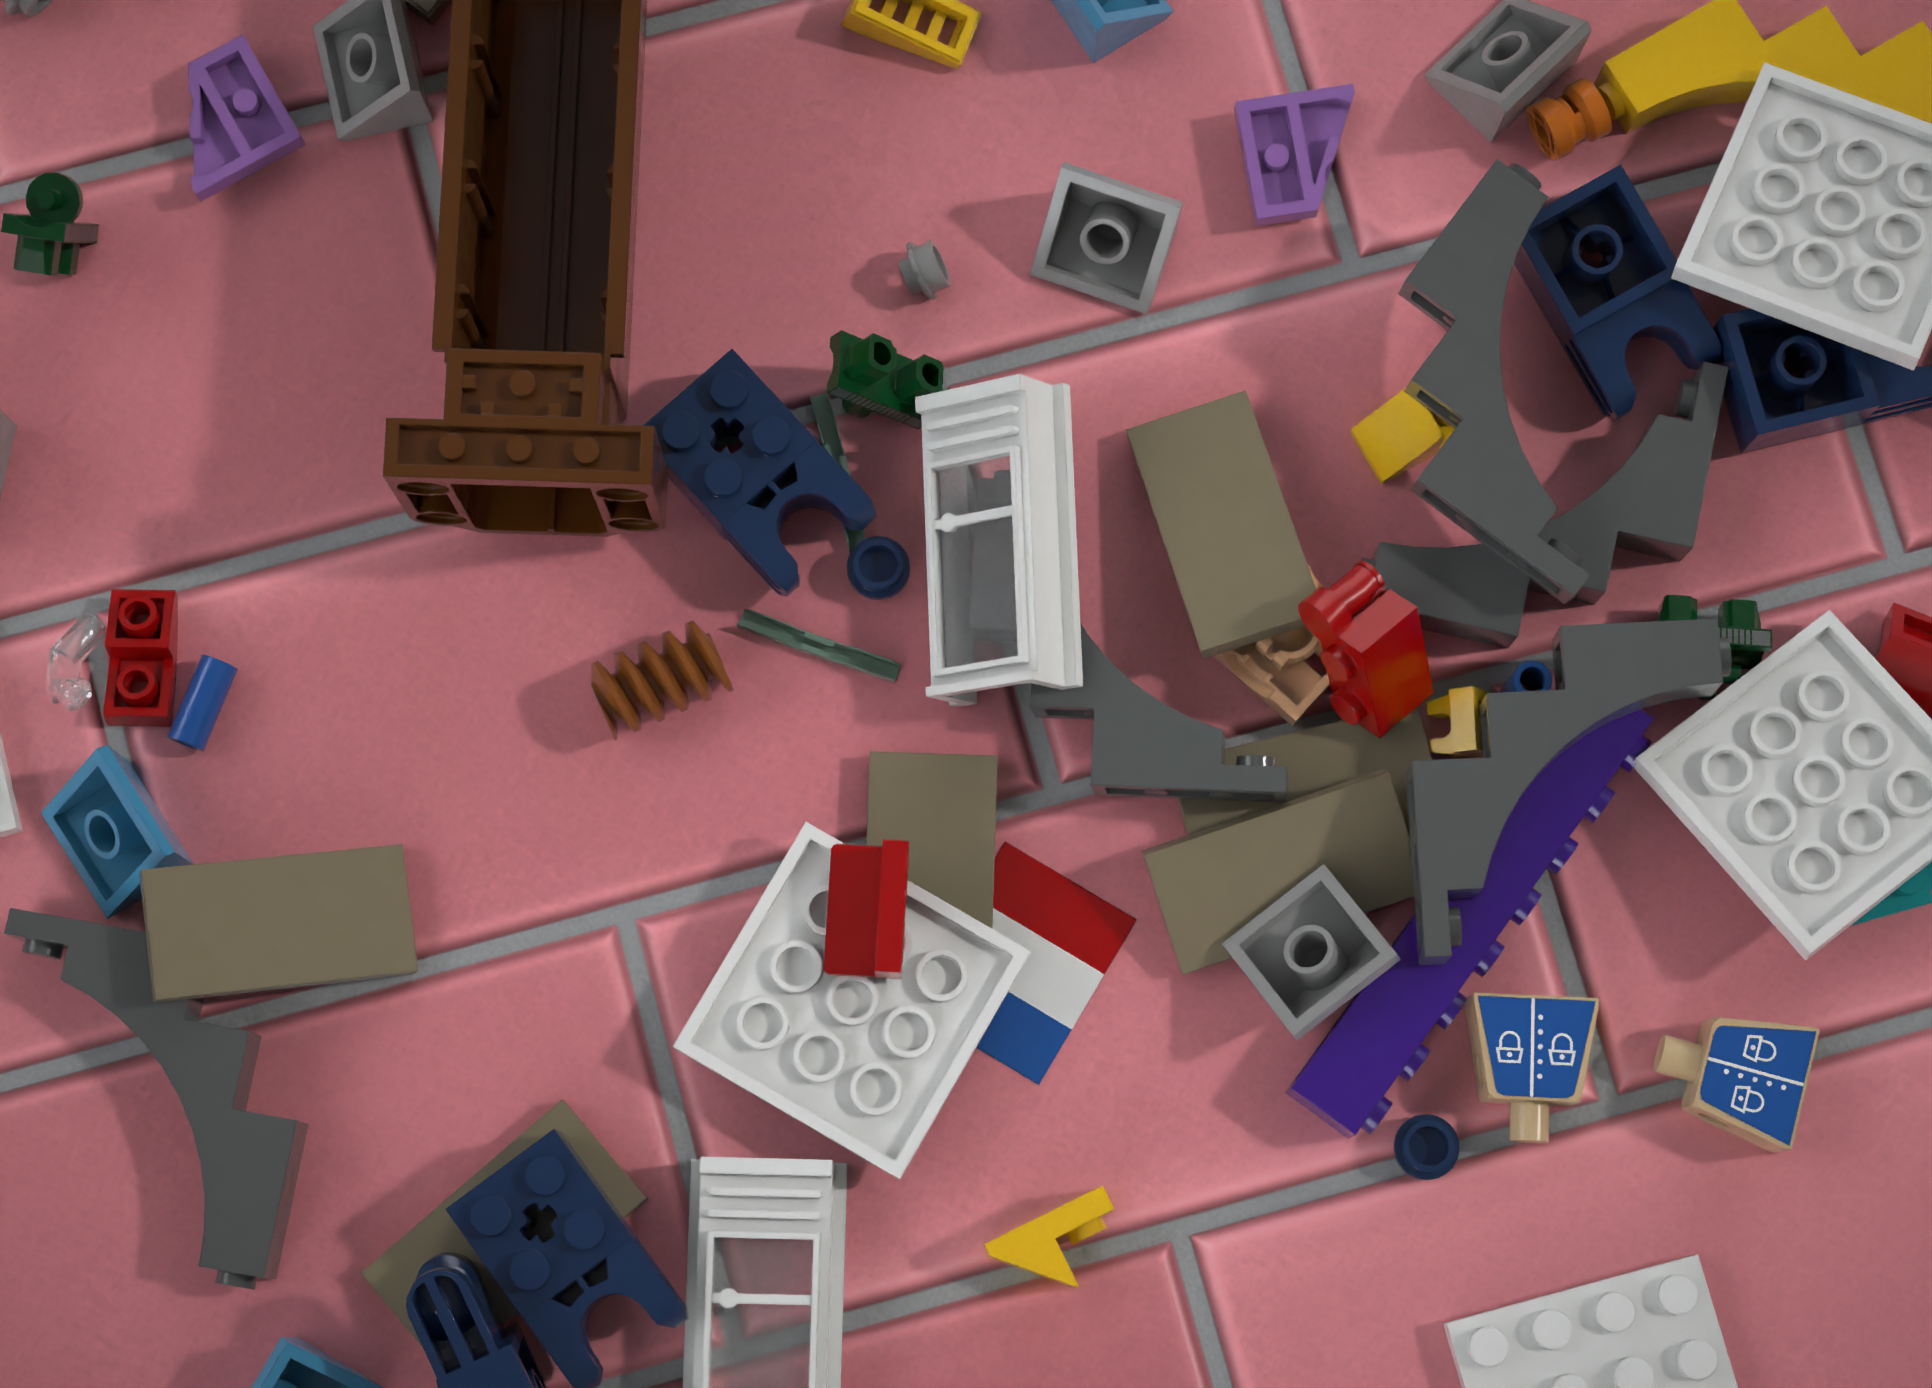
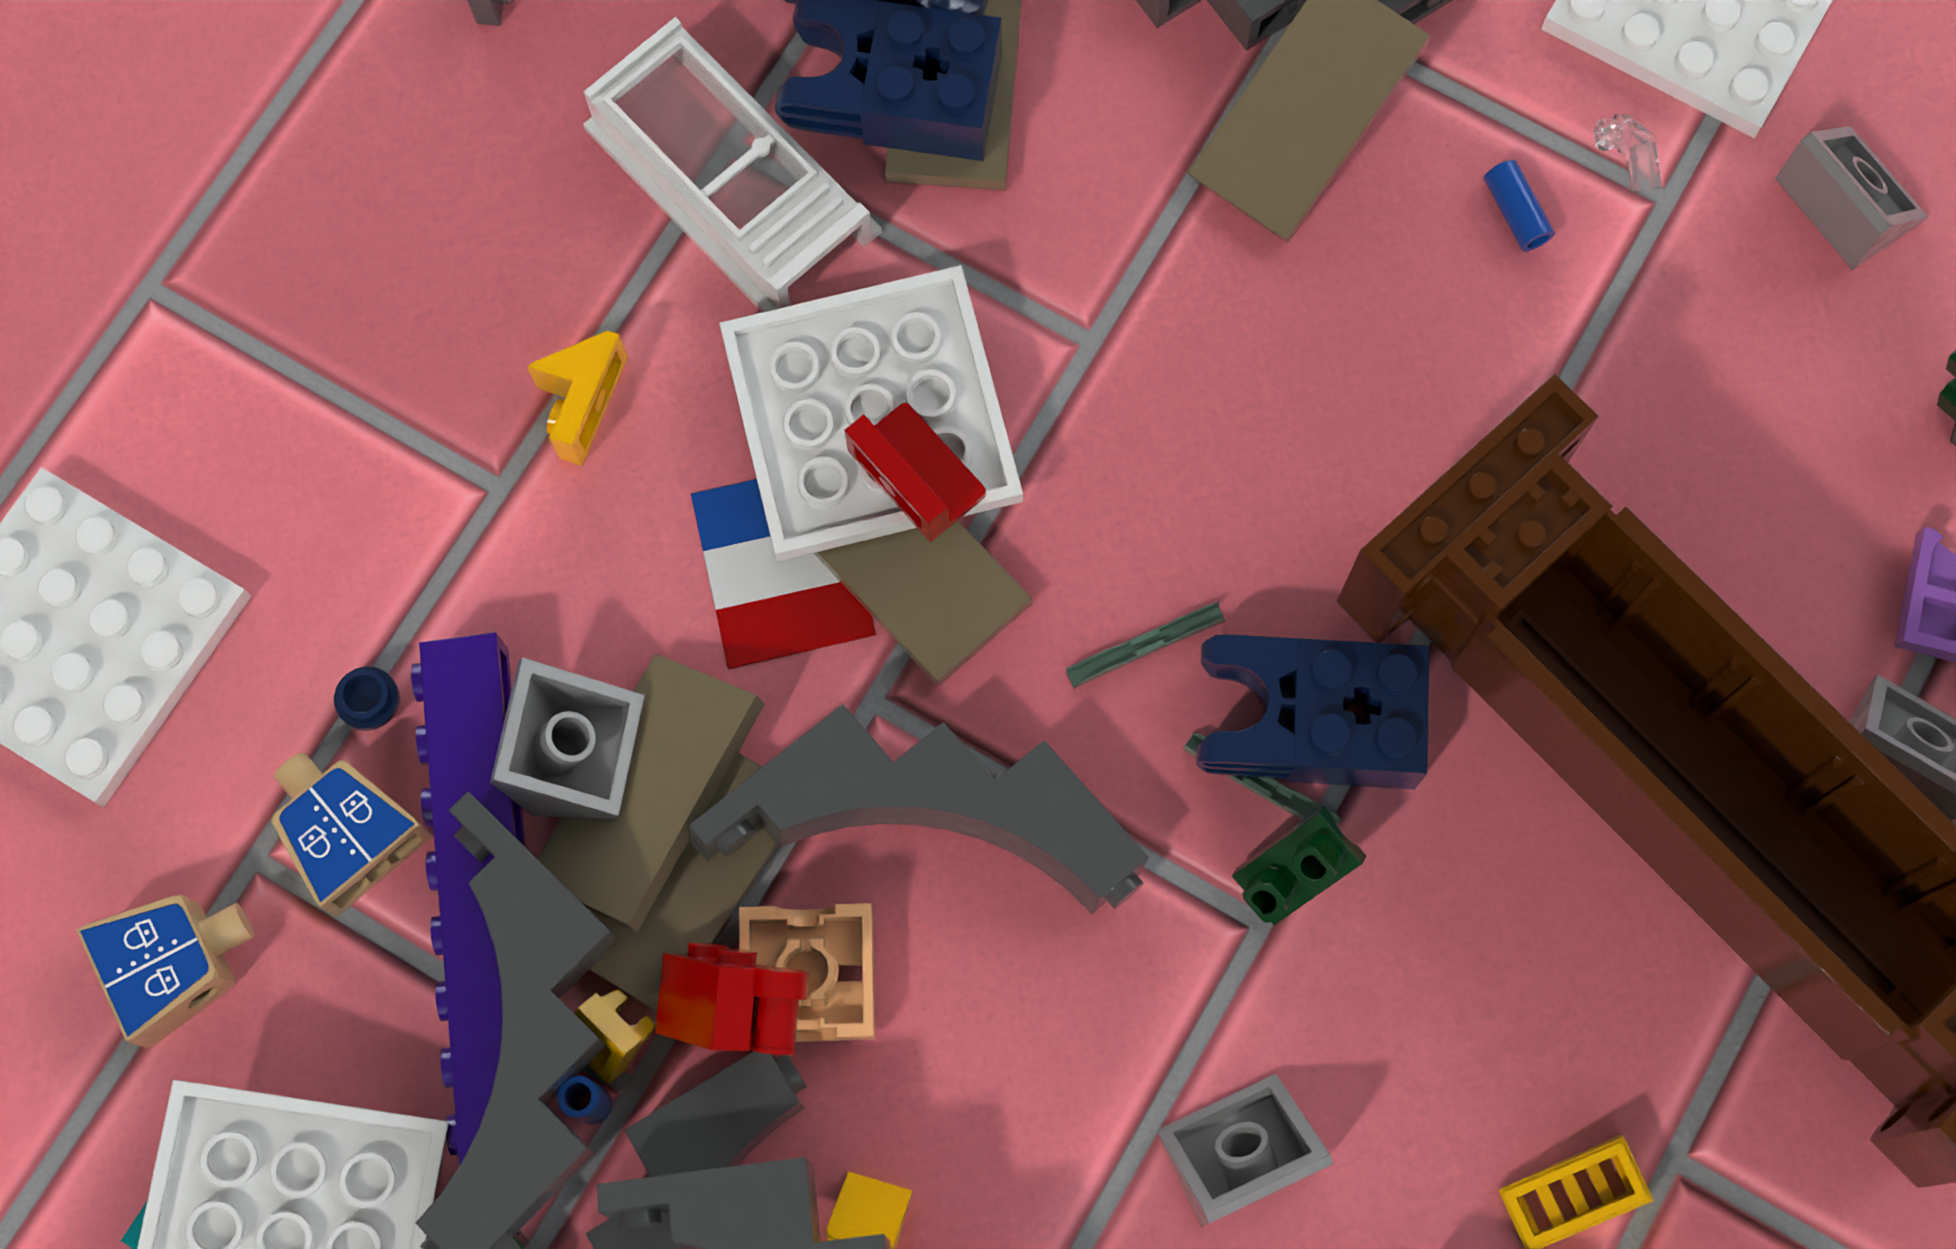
camera: 140 degrees right, 5 degrees down
dark azure slope [41,745,194,918] -> none
red slope [103,589,178,727] -> none
dark orange piece [591,621,733,740] -> none
dark blue plate [847,536,910,600] -> none
light grey plate [899,240,951,300] -> none
white piece [915,374,1083,707] -> none
dark tan tile [1126,390,1316,659] -> none

